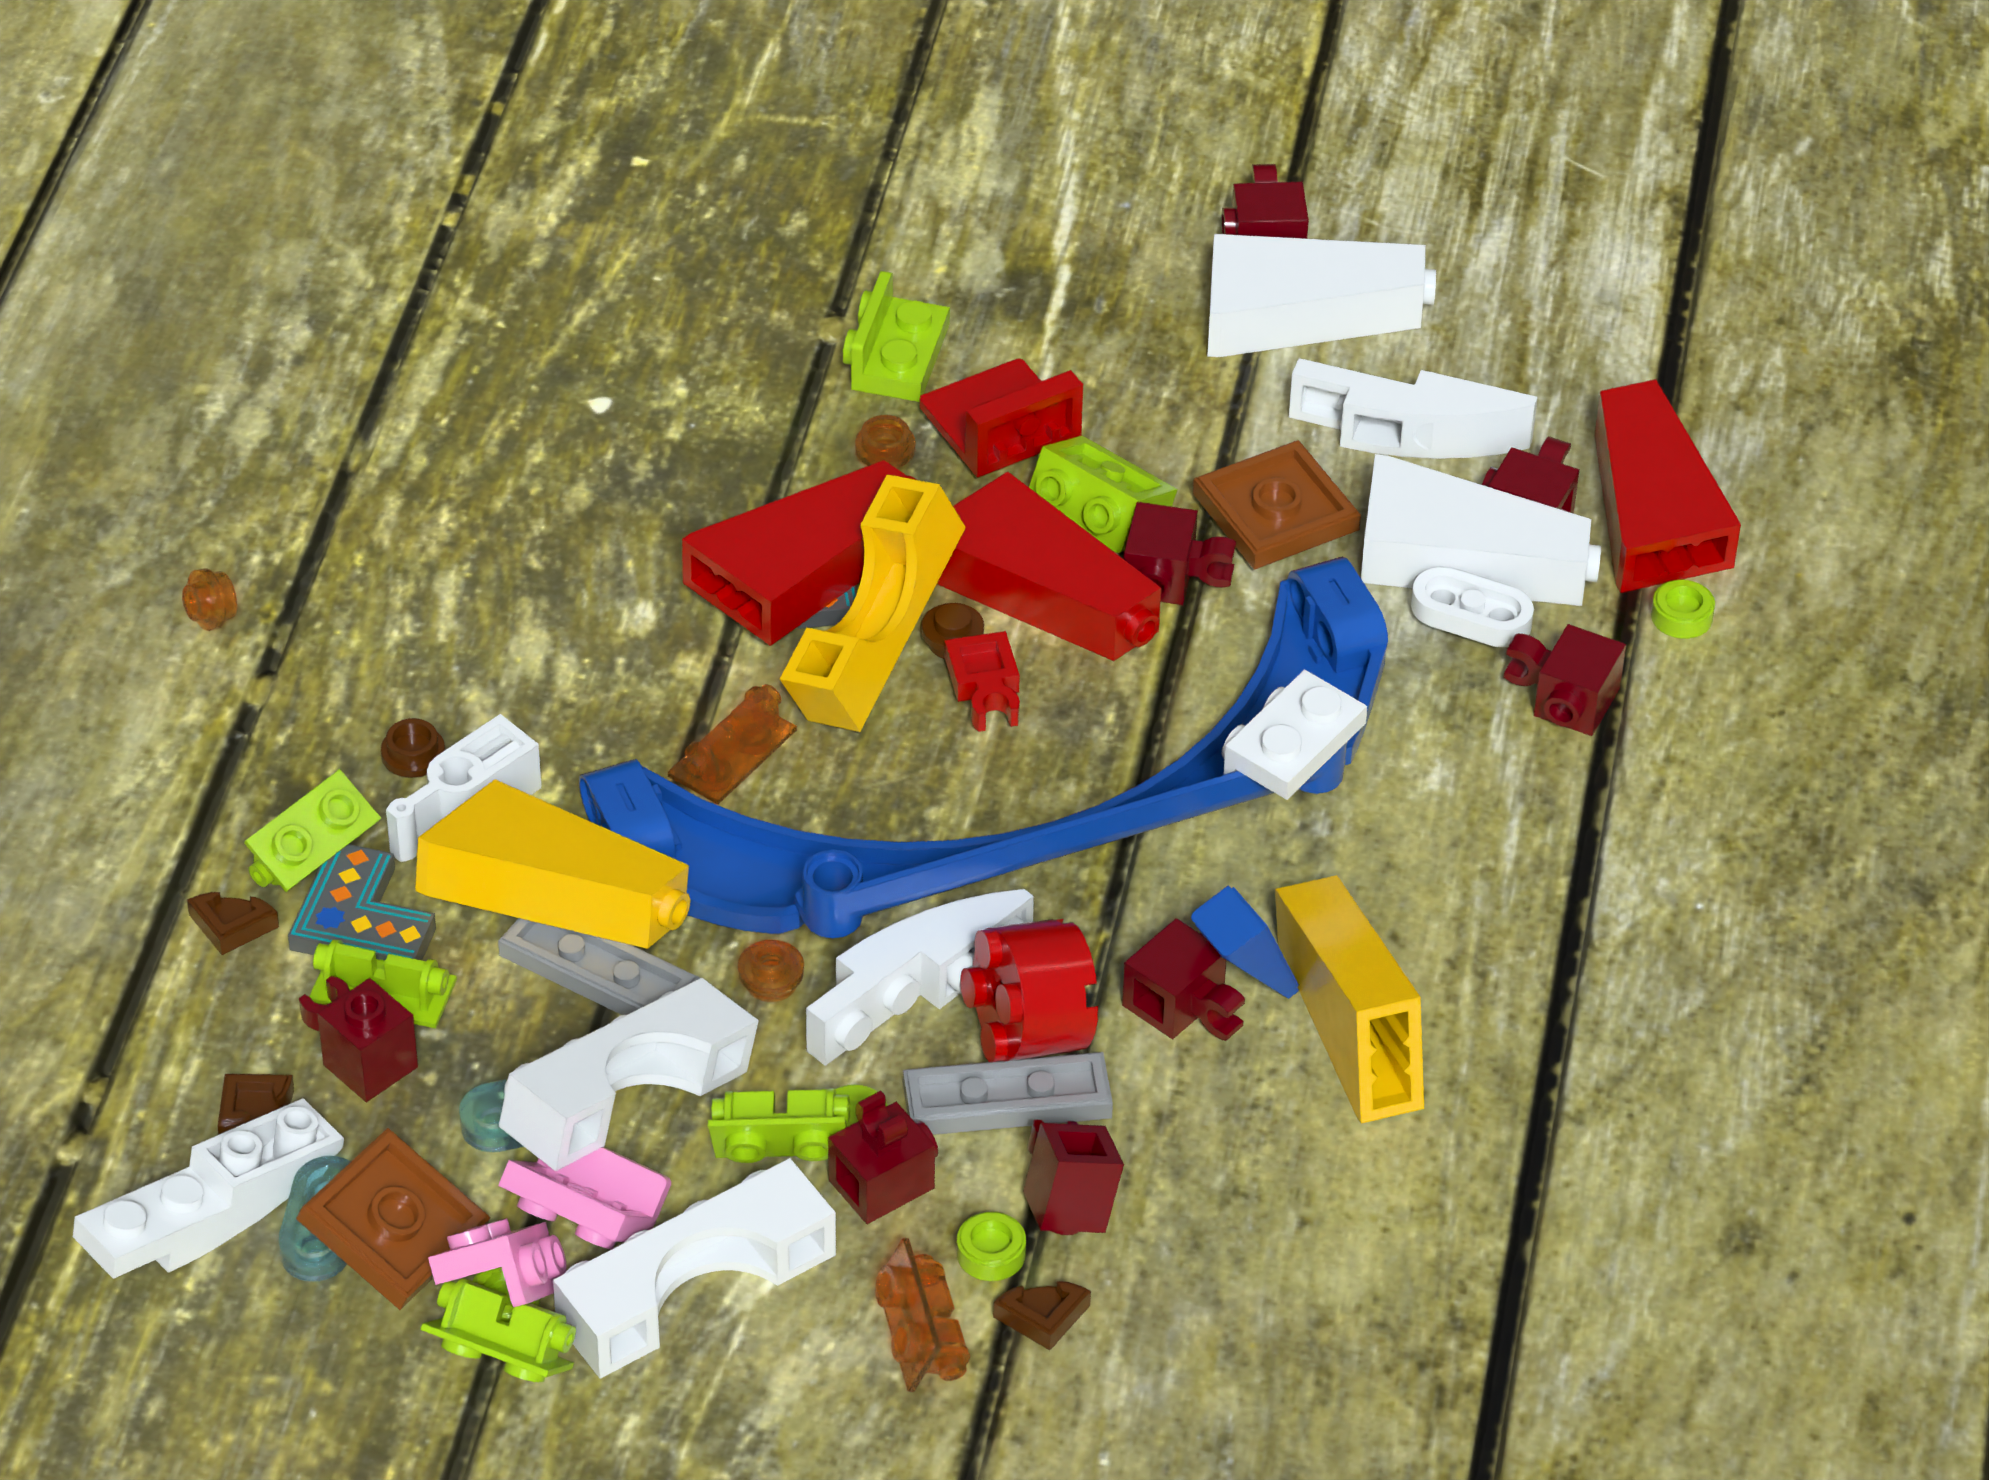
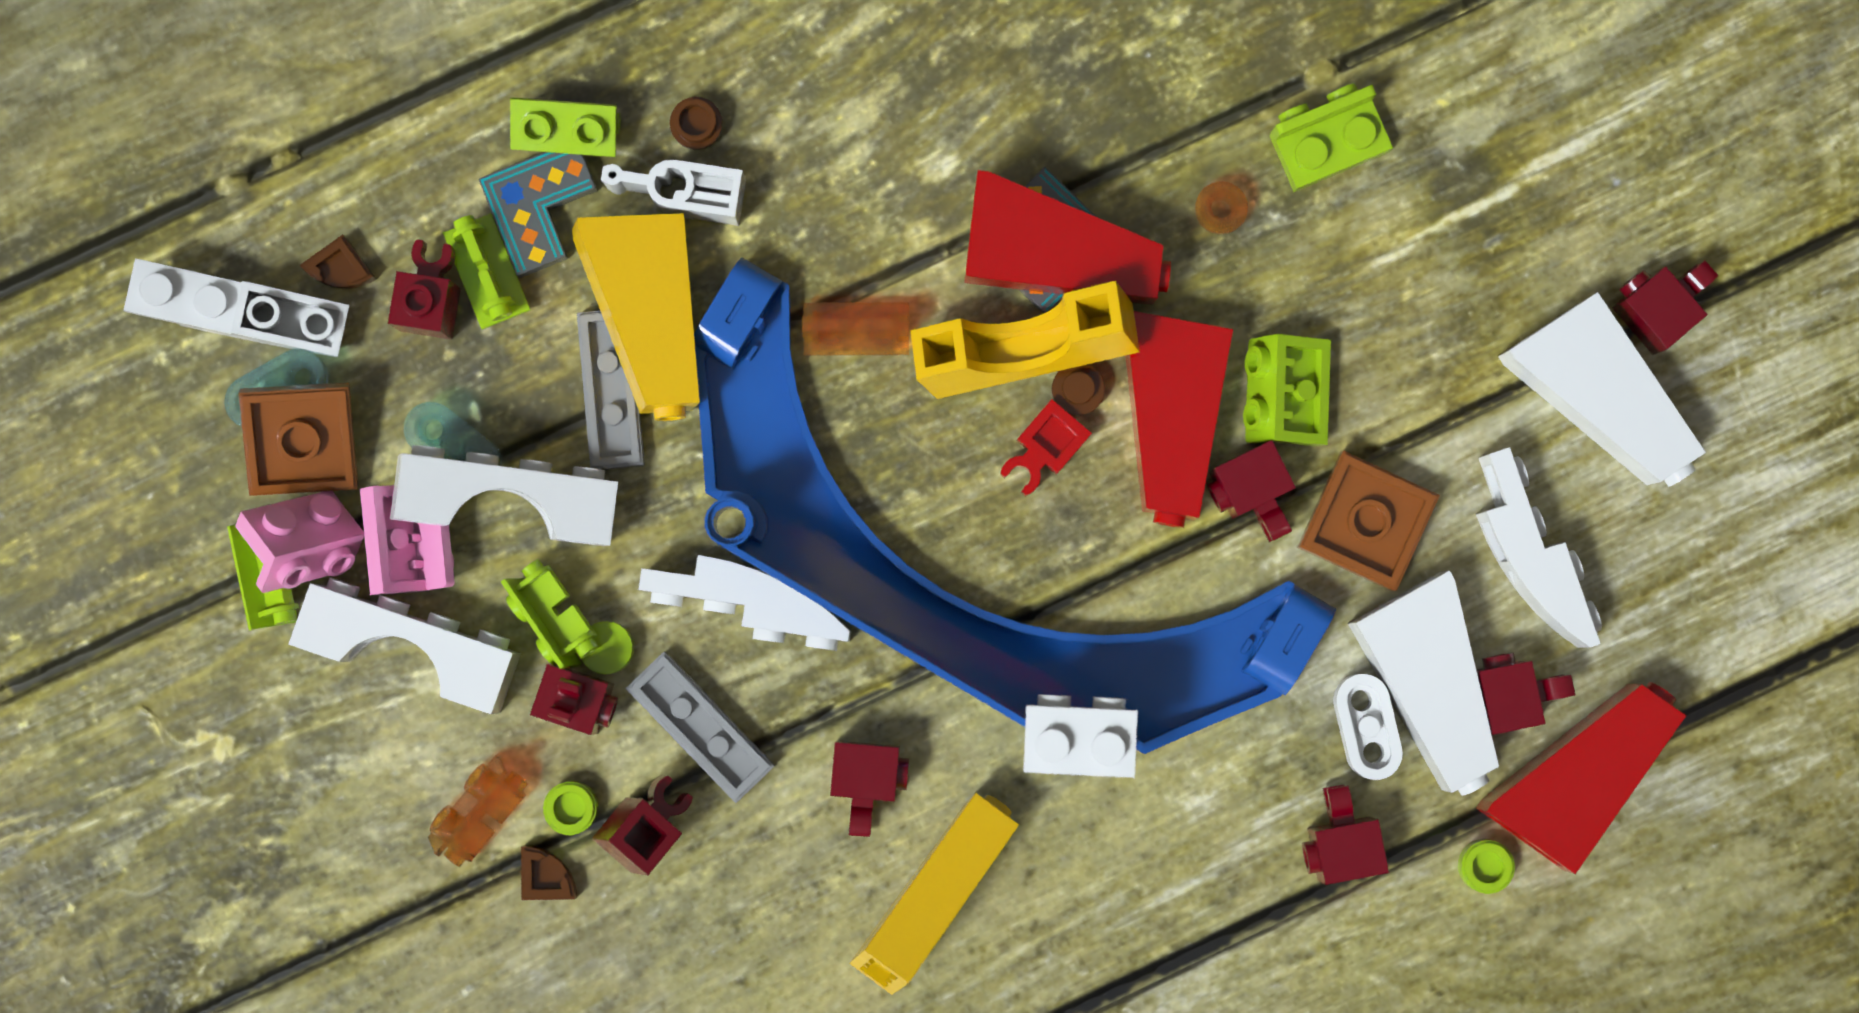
camera: 55 degrees right, 40 degrees up
reddish brown tile [187,892,279,955] -> none
clear orange plate [738,940,804,1002] -> none
red bracket [920,358,1083,478] -> none
red brick [960,919,1098,1062] -> none
blue slope [1191,885,1299,999] -> none

